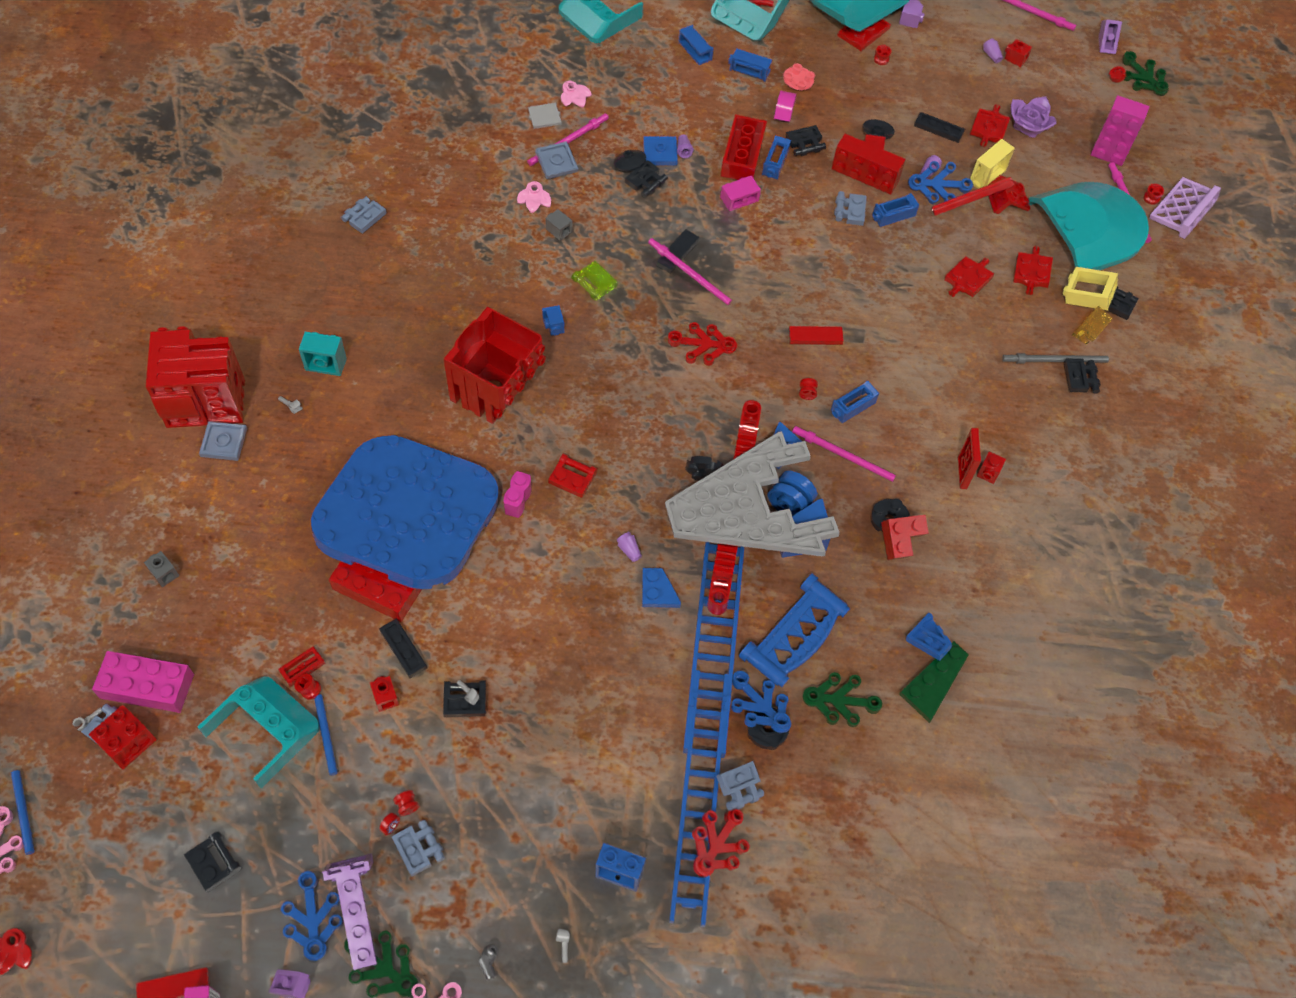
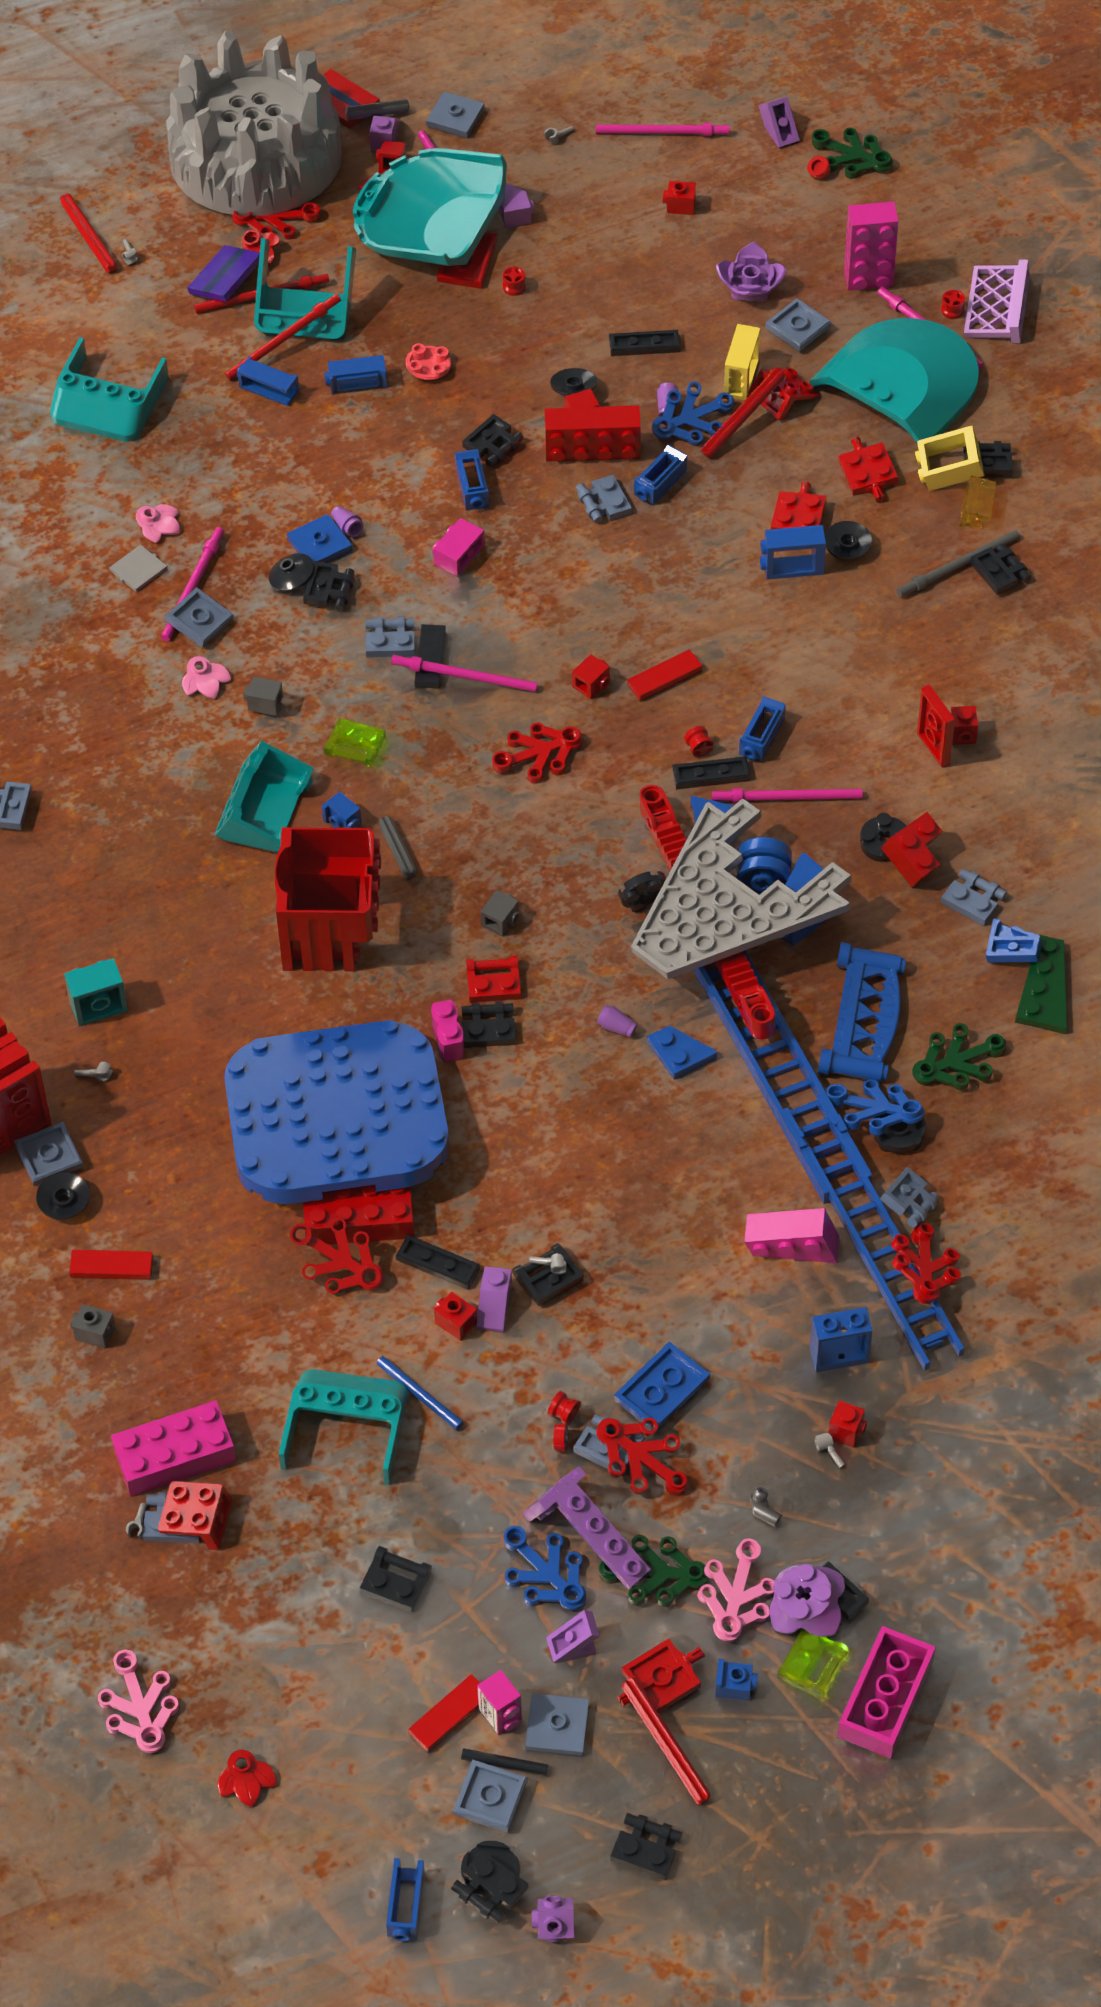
camera: 25 degrees left, 5 degrees down
blue bar [11,770,35,855] -> none
red tile [278,646,326,687] -> none
red wheel [294,673,321,700] -> none
red brick [720,114,767,180] -> none
dark pink brick [774,91,796,122] -> none
red plate [970,104,1010,147] -> none
medium lavender cone [983,39,1003,63] -> none
none -> black dish [36,1172,90,1220]
none -> red tile [69,1250,153,1280]
none -> teal windscreen [214,740,314,853]
none -> red bar [224,293,342,381]
none -> red plant [290,1217,384,1294]
none -> sand blue plate [366,616,415,657]
none -> dark grey axle [379,816,417,879]
none -> black plate [462,1001,516,1048]
none -> medium lavender slope [477,1266,512,1333]
none -> dark grey brick [480,890,520,937]
none -> red brick [572,654,610,699]
none -> red plant [596,1418,688,1496]
none -> blue plate [614,1341,710,1431]
none -> black tile [672,756,750,790]
none -> dark pink wedge [745,1208,840,1263]
none -> blue window [760,525,826,580]
none -> sand blue plate [765,298,831,352]
none -> black dish [825,521,872,560]
none -> red brick [828,1400,867,1448]
none -> sand blue plate [940,868,1007,926]

